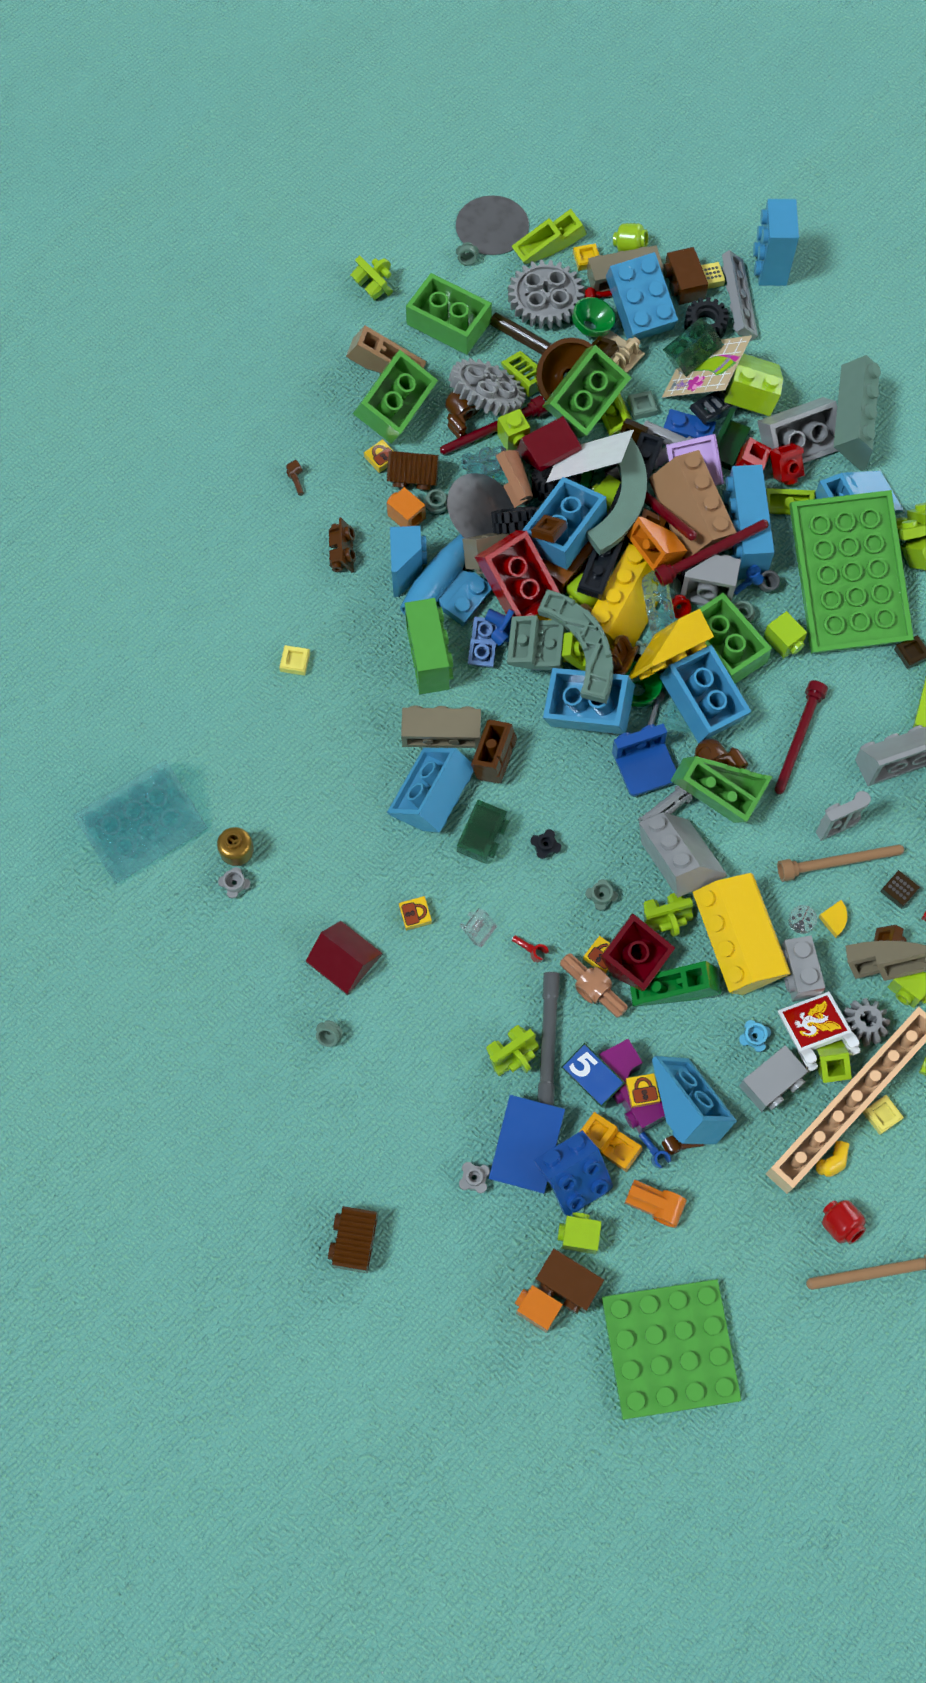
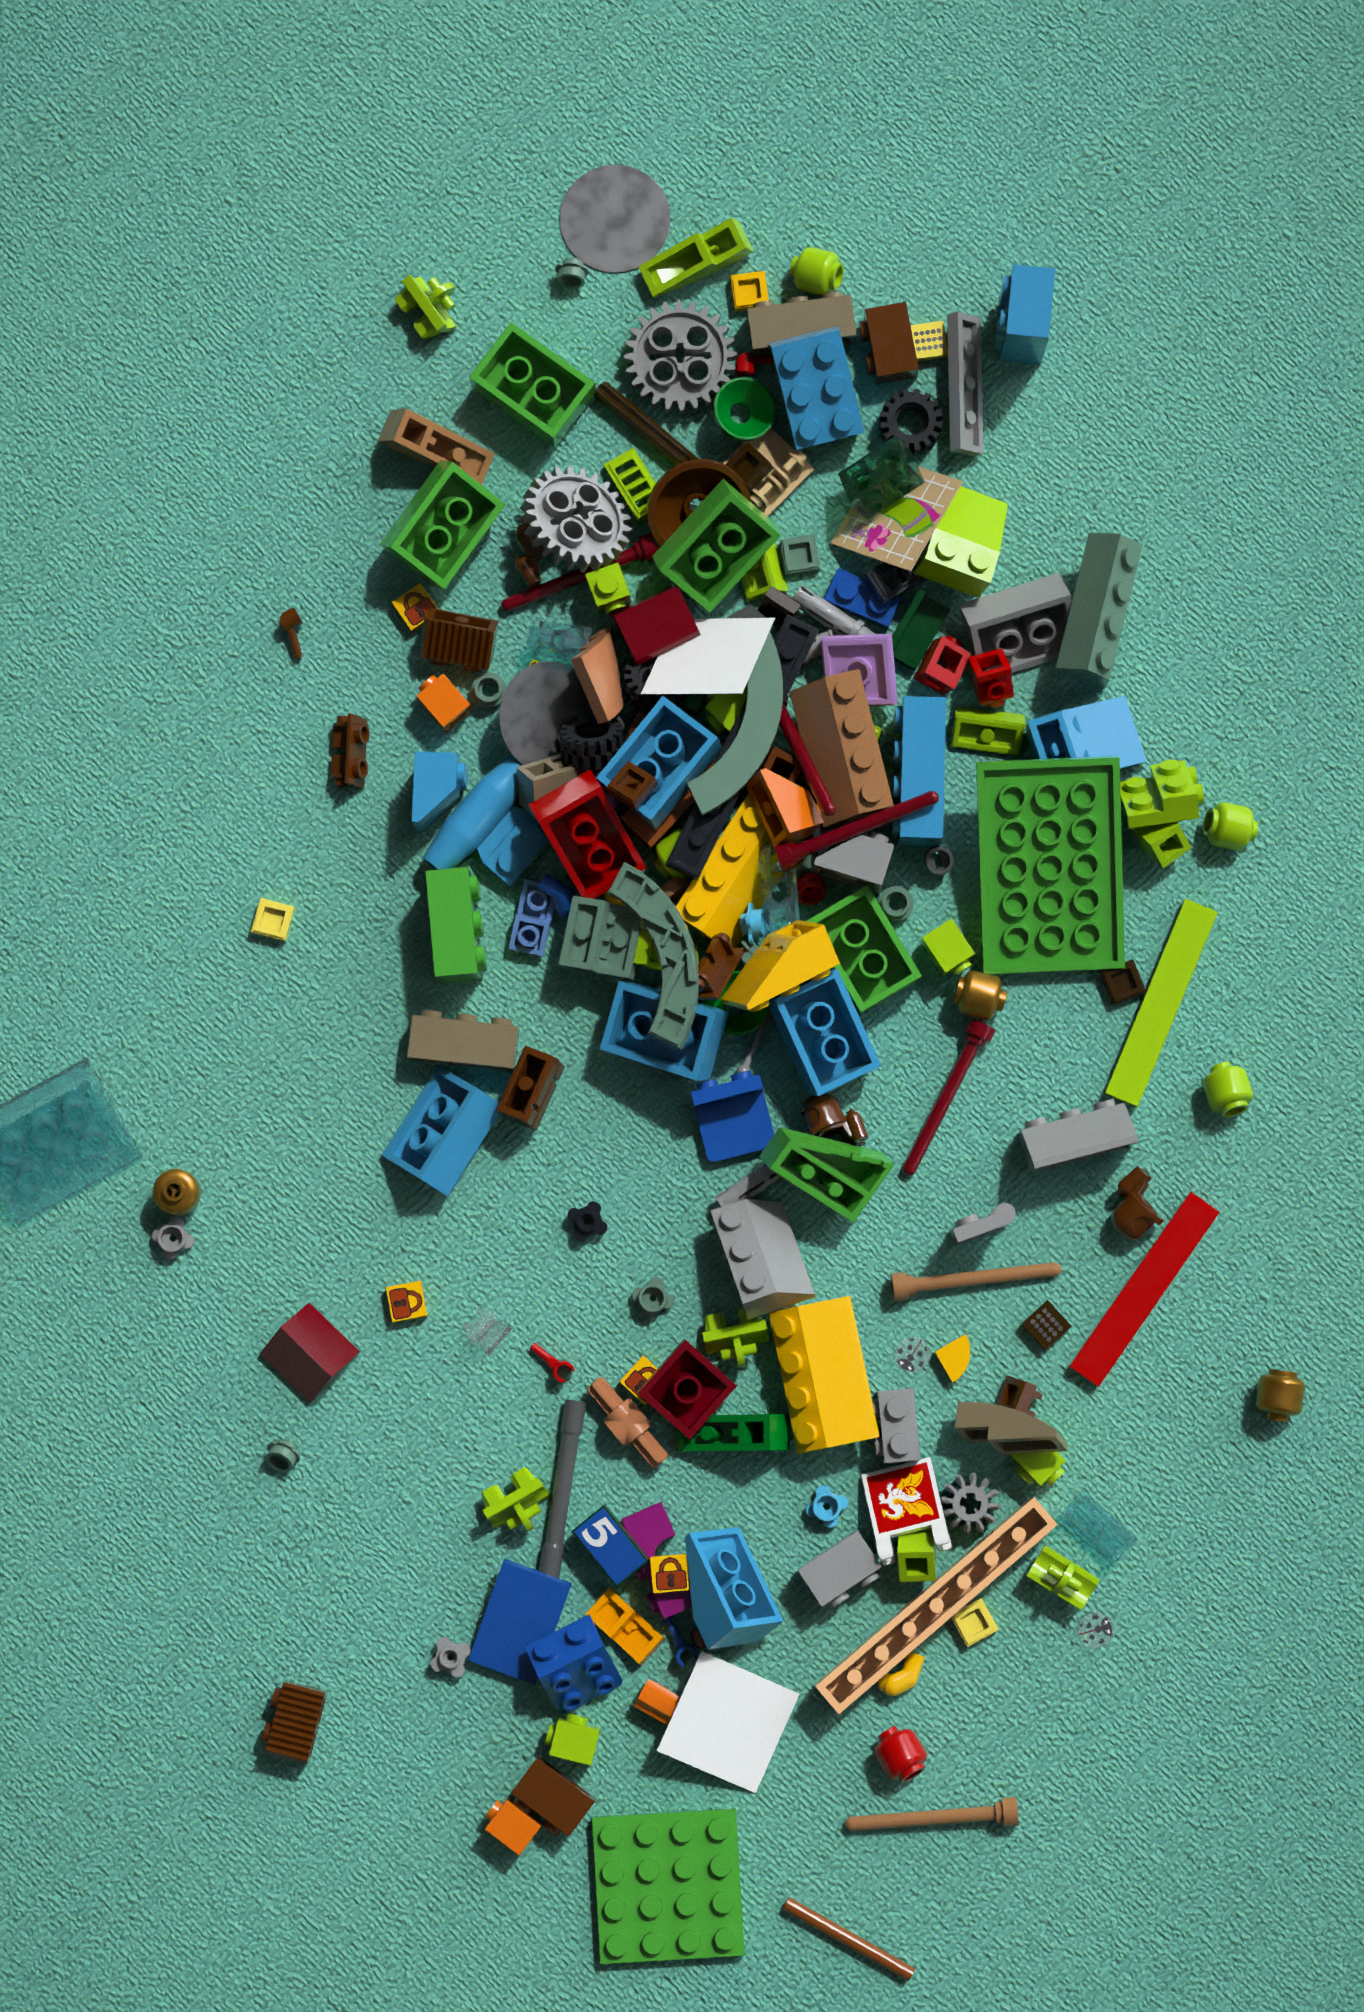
camera: 10 degrees right, 15 degrees up
clear green brick [457,800,510,864] -> none
blue hand [491,609,515,646] -> none
blue hand [734,565,764,595] -> none
none -> white sticker [657,1651,800,1793]
none -> medium azure plate [740,903,766,945]
none -> dark orange bar [782,1897,915,1981]
none -> pearl gold head [953,971,1007,1020]

